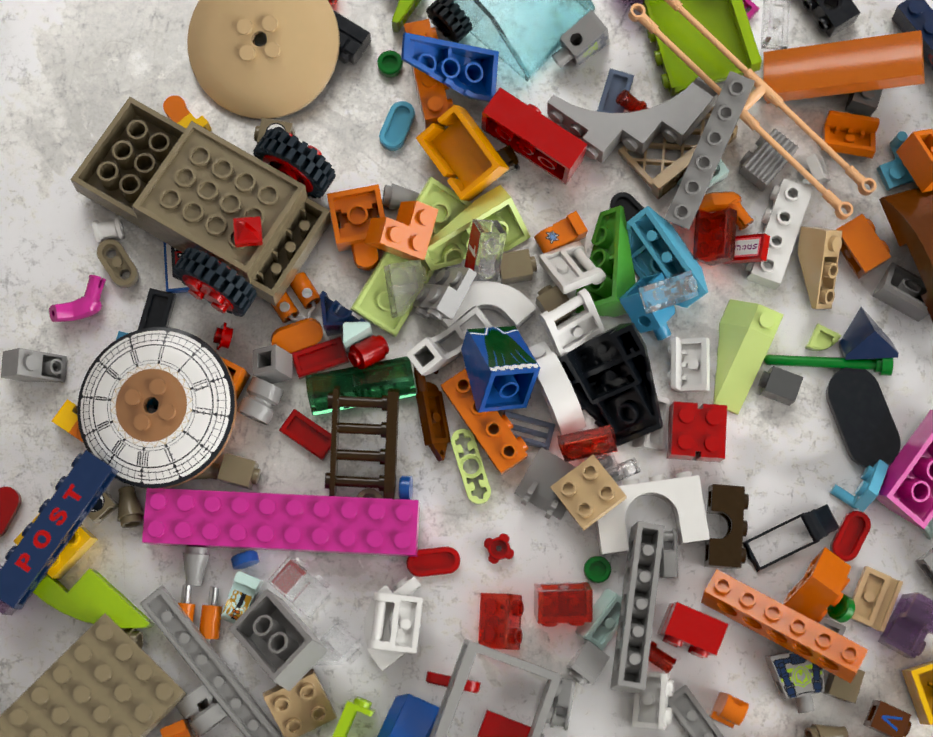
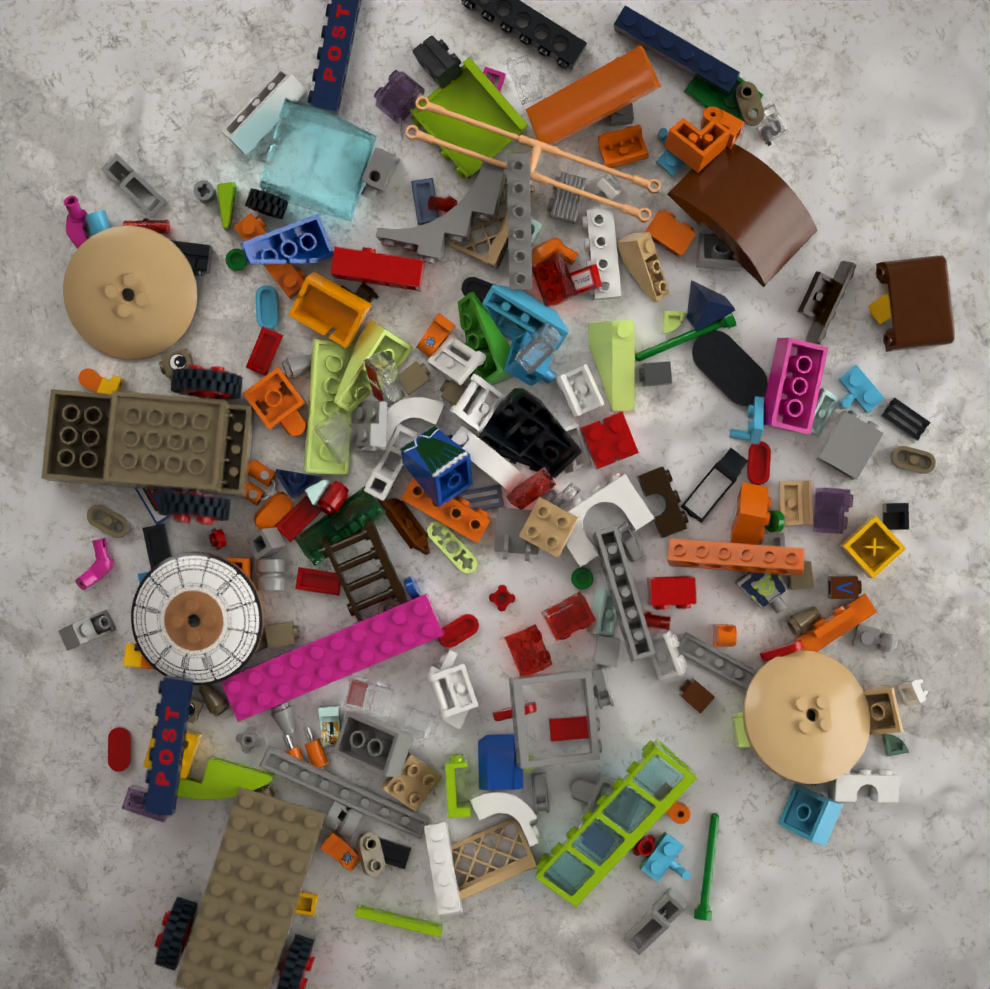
camera: 20 degrees left, 10 degrees up
white bush [93,216,125,244] -> none
blue tile [231,550,260,570] -> none
red tile [233,216,263,247] -> none
orange brick [364,201,439,260] -> none
none -> light grey plate [236,727,262,753]
none -> red tile [246,326,284,376]

